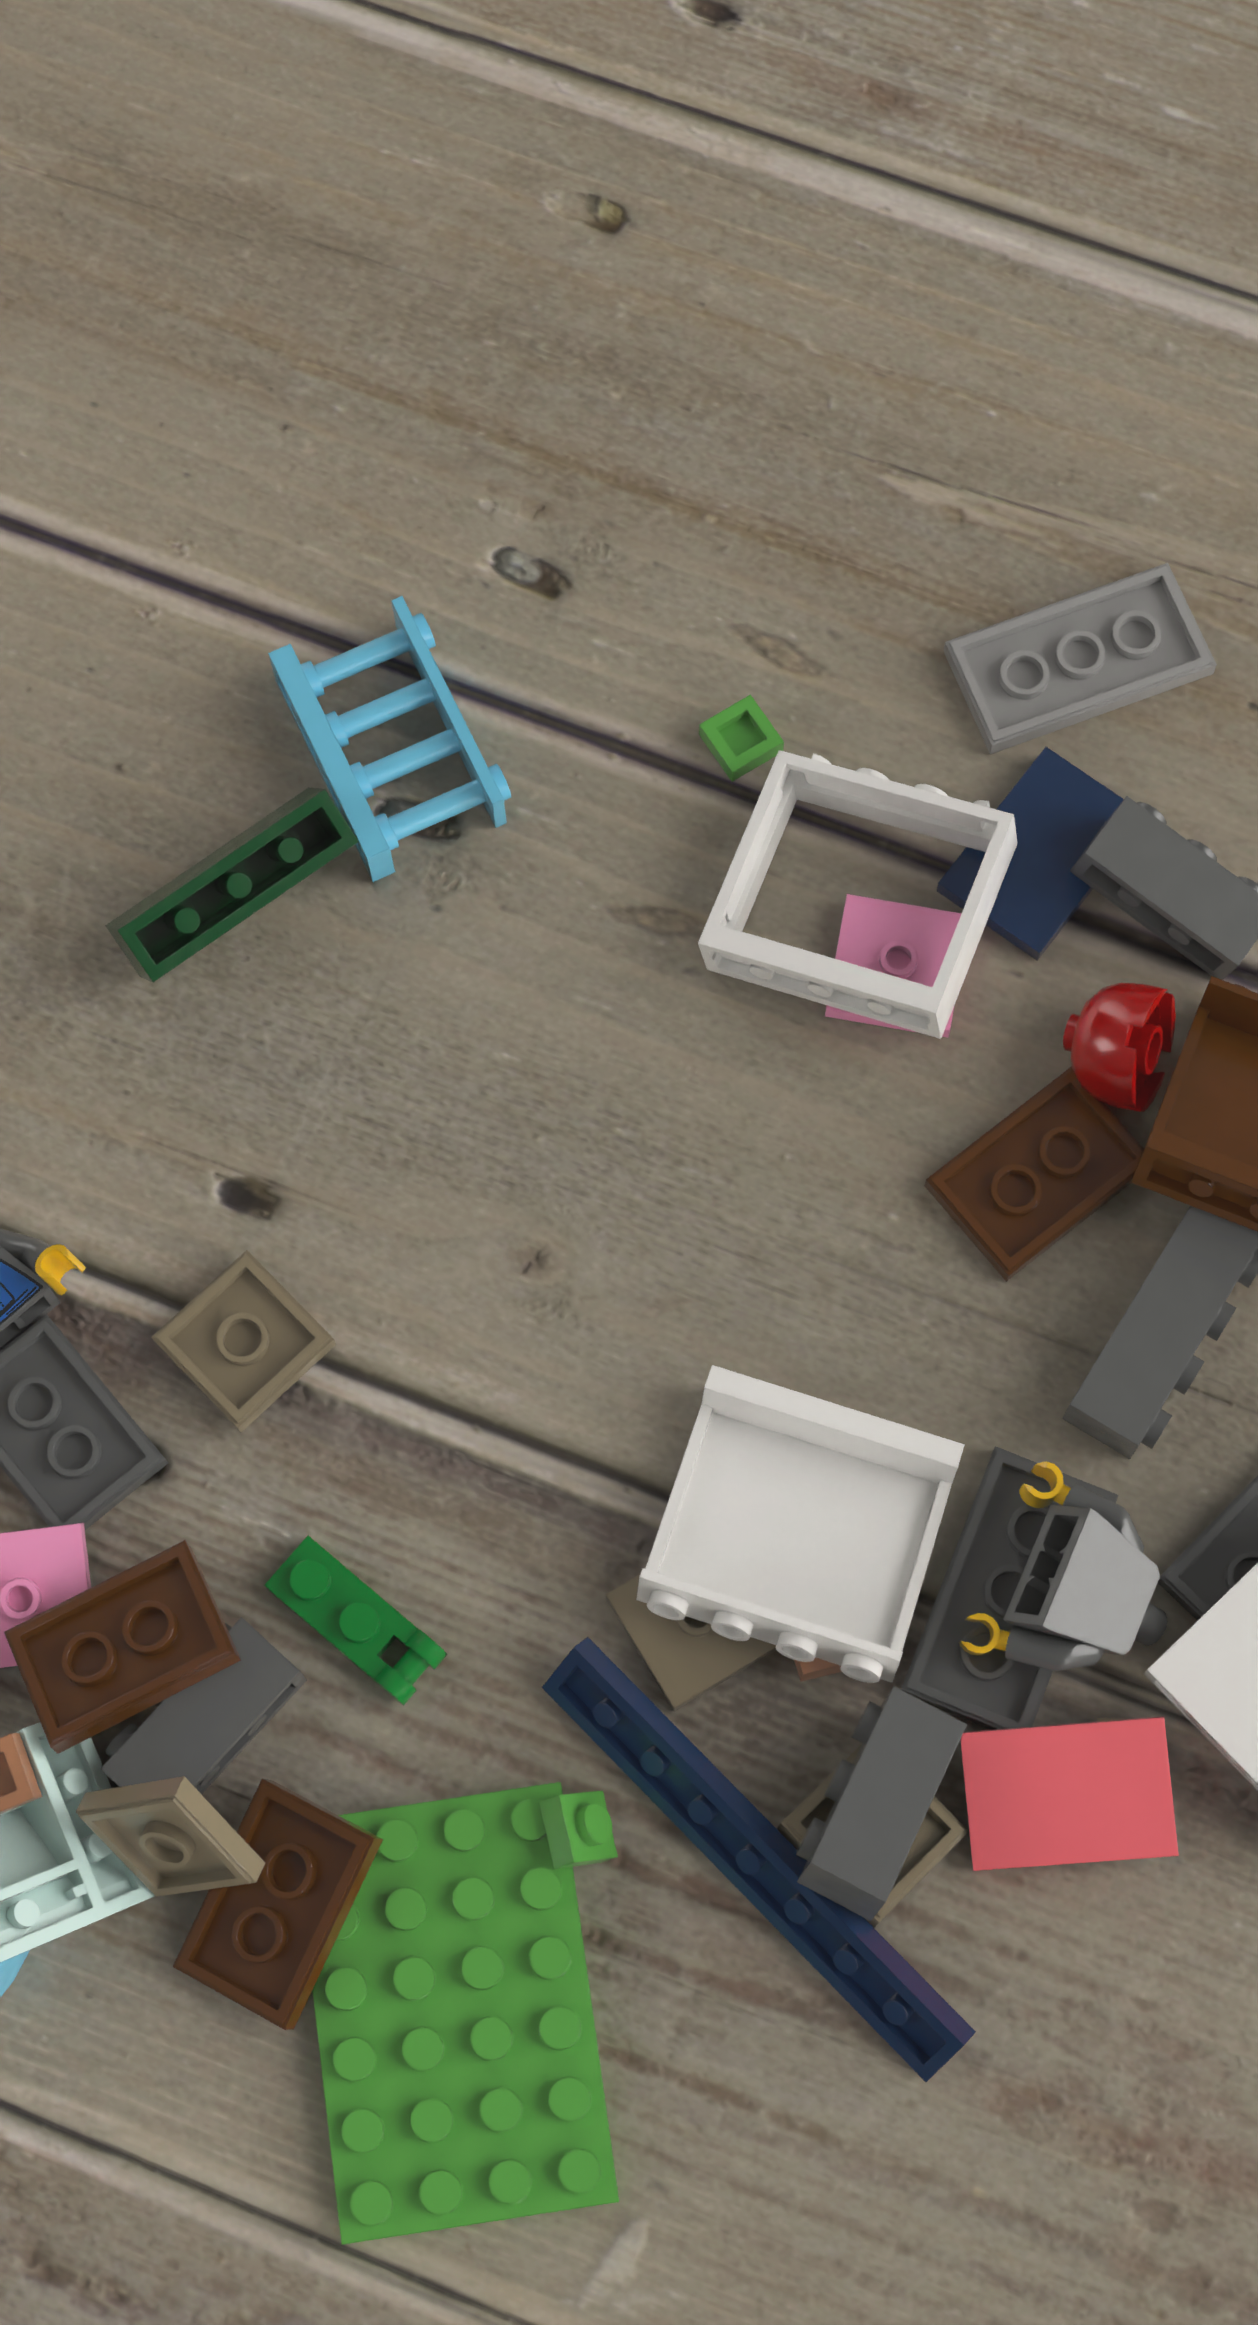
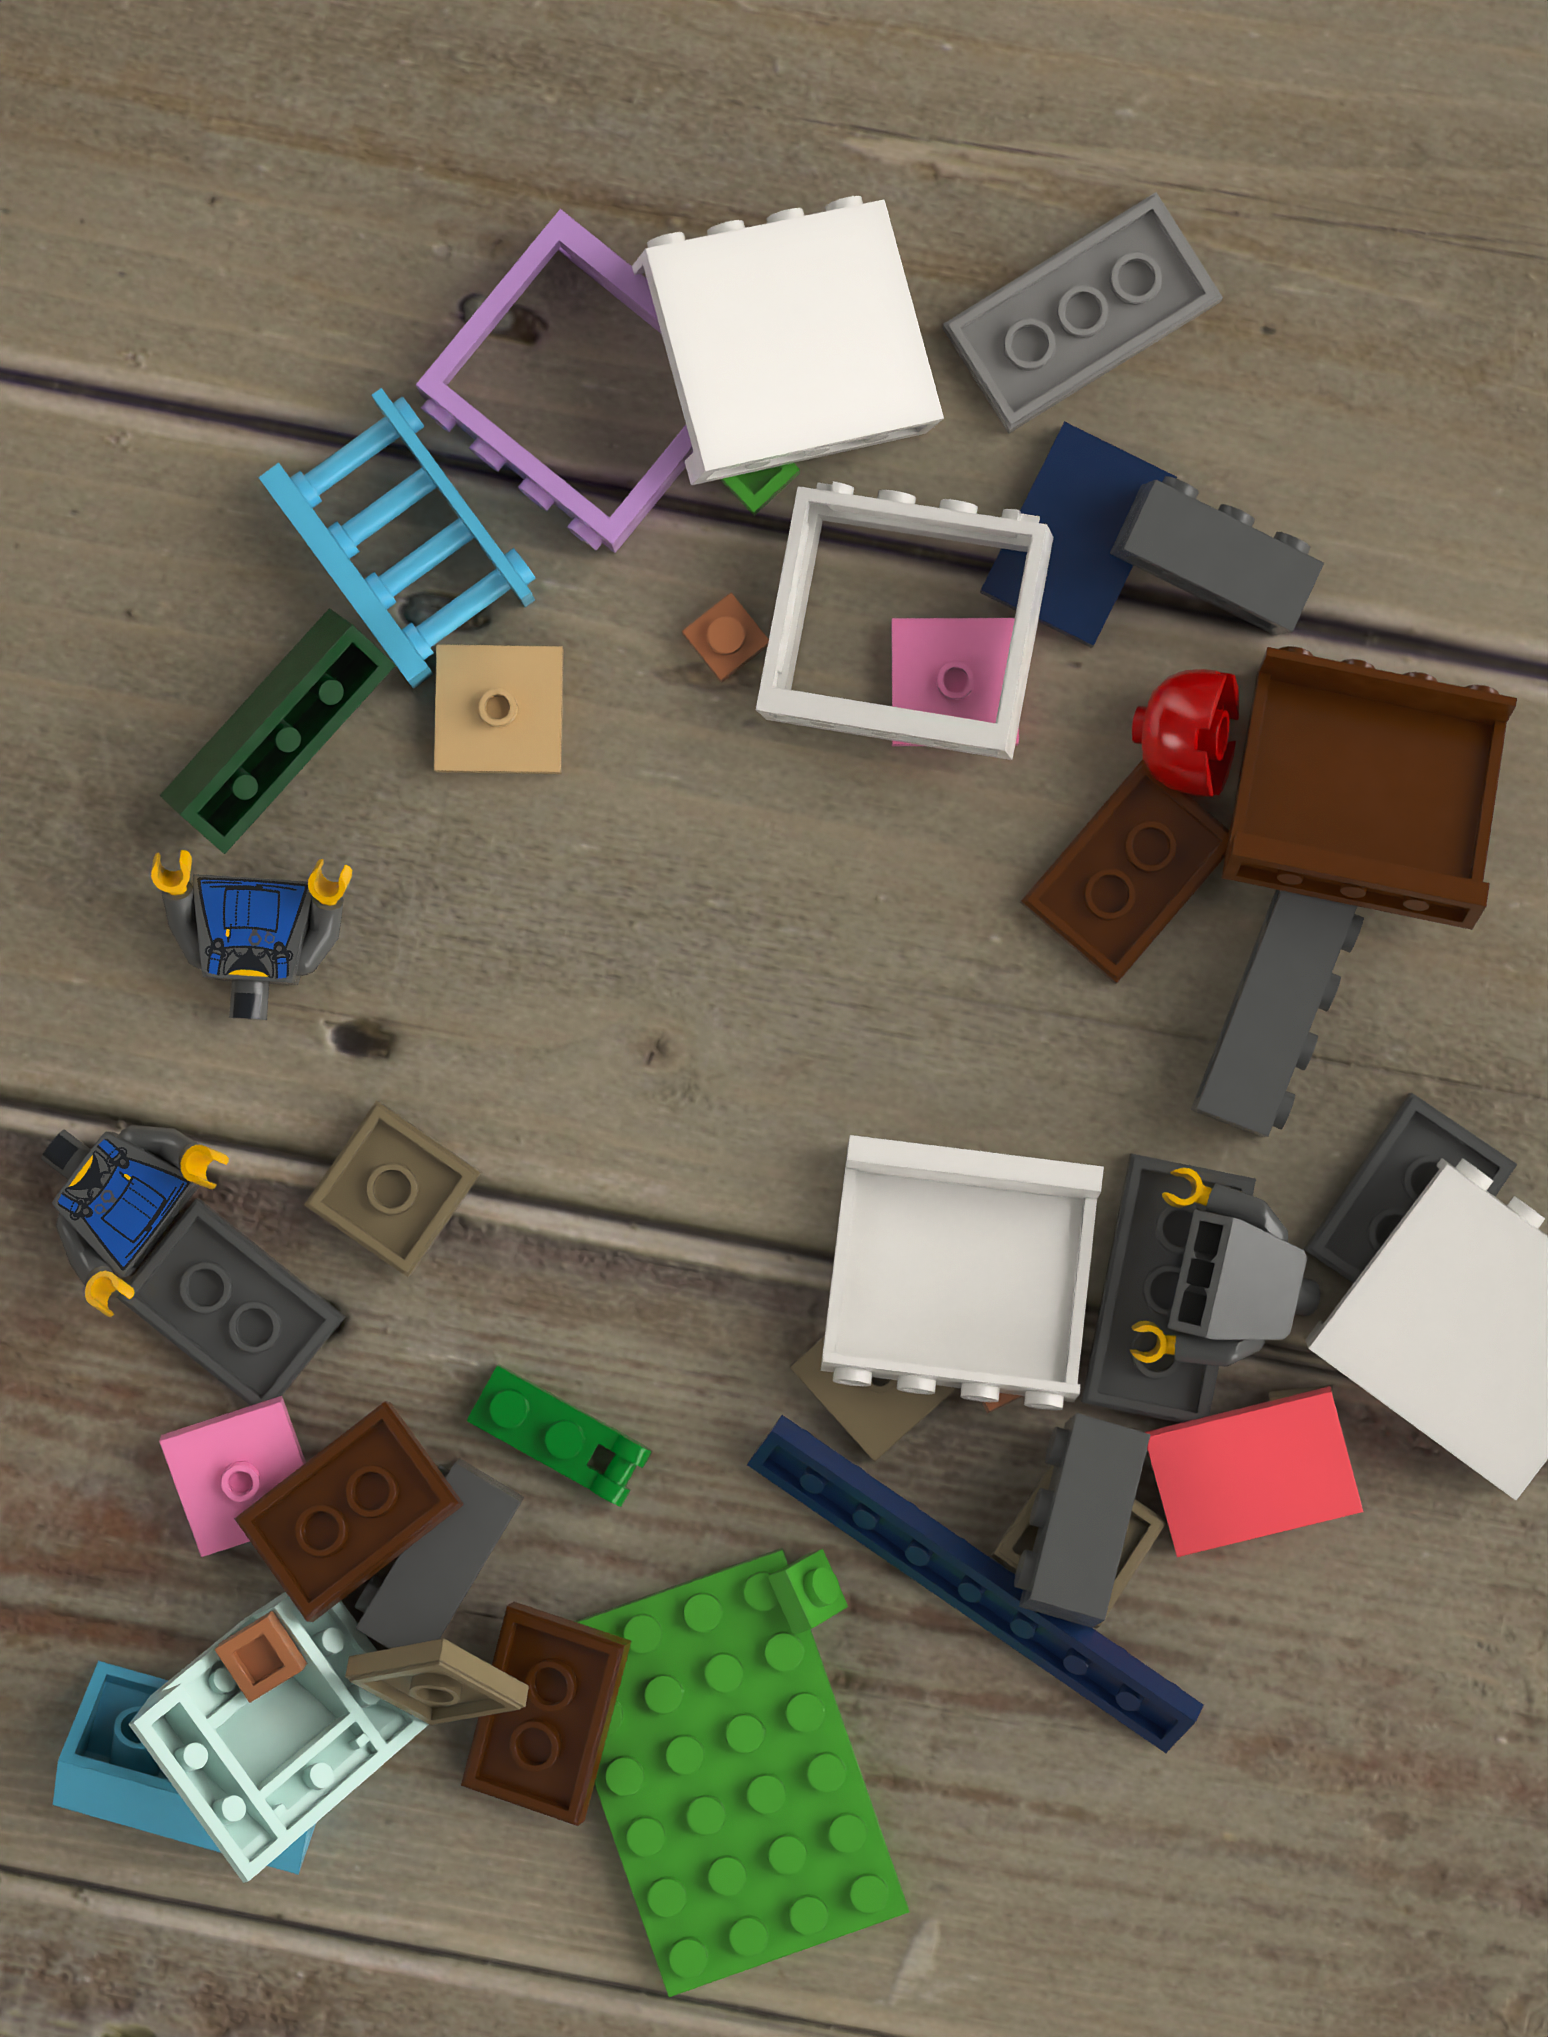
camera: 10 degrees left, 15 degrees up
none -> torso [151,850,352,1020]
none -> lavender window [416,209,693,553]
none -> tan plate [434,645,564,774]
none -> white panel [632,196,944,485]
none -> nougat plate [682,593,769,683]

